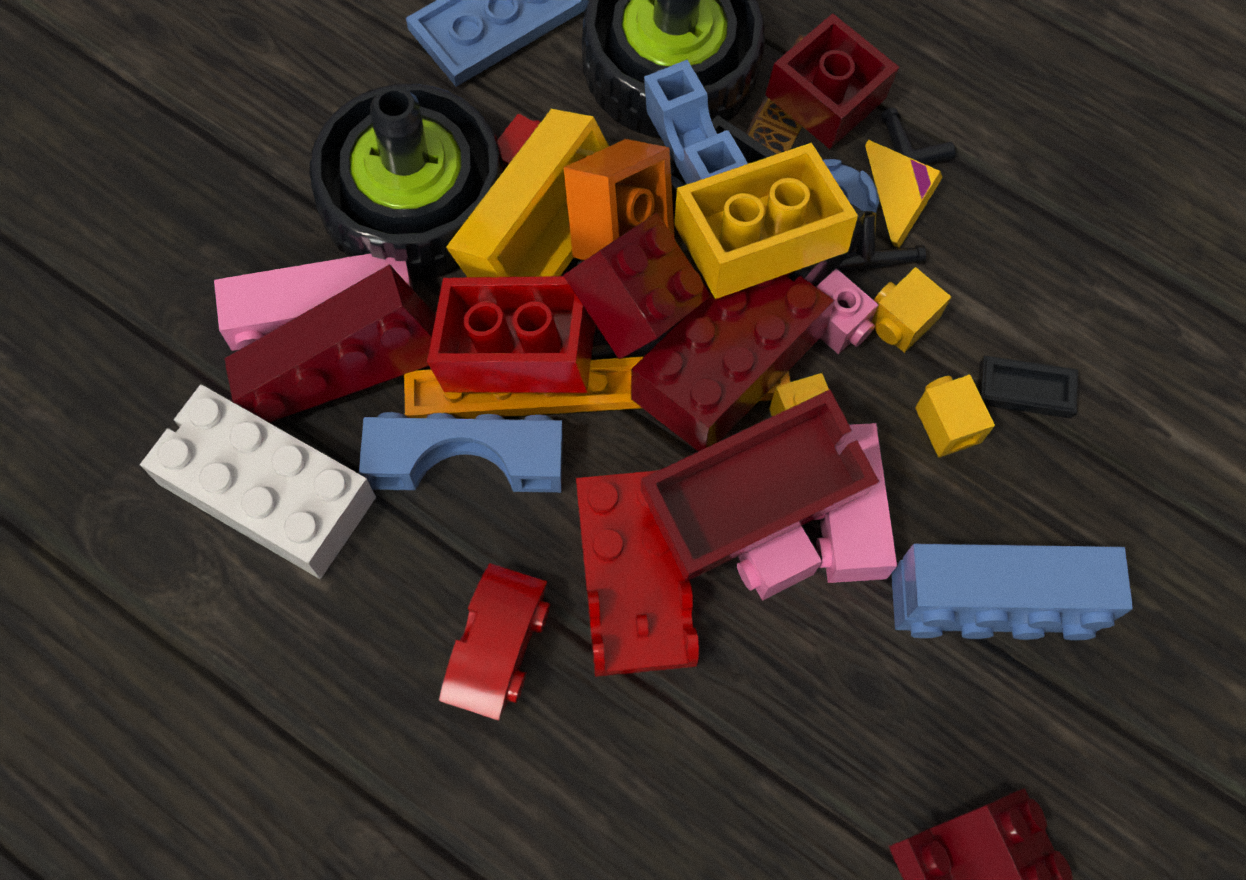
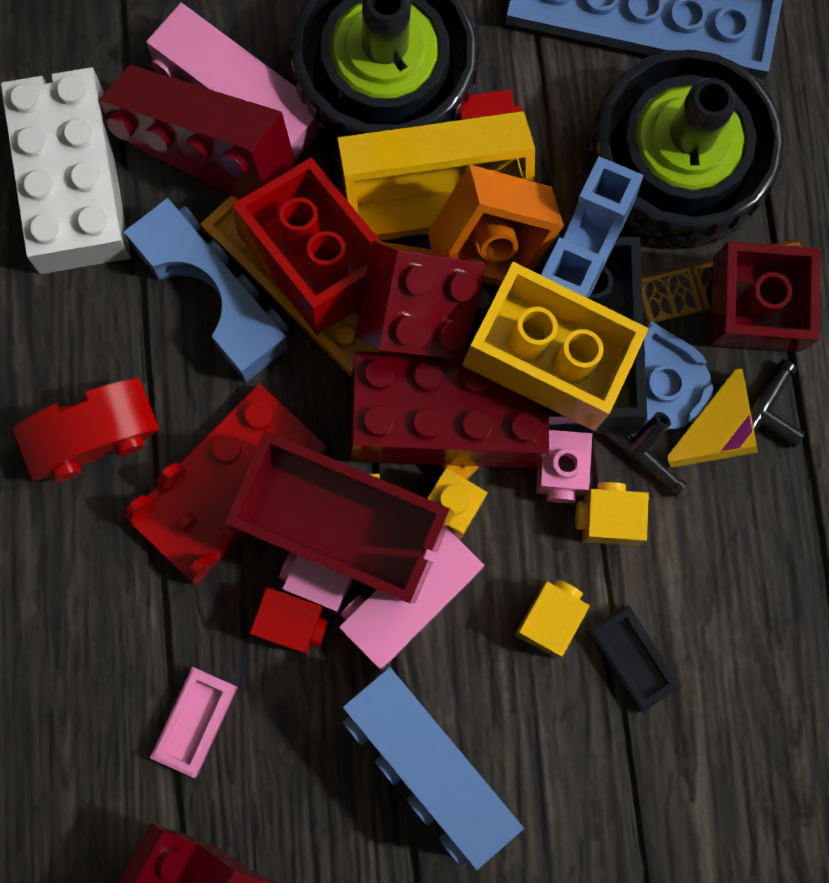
camera: 45 degrees right, 10 degrees up
none -> bright pink tile [150,667,238,778]
none -> red brick [250,587,329,655]

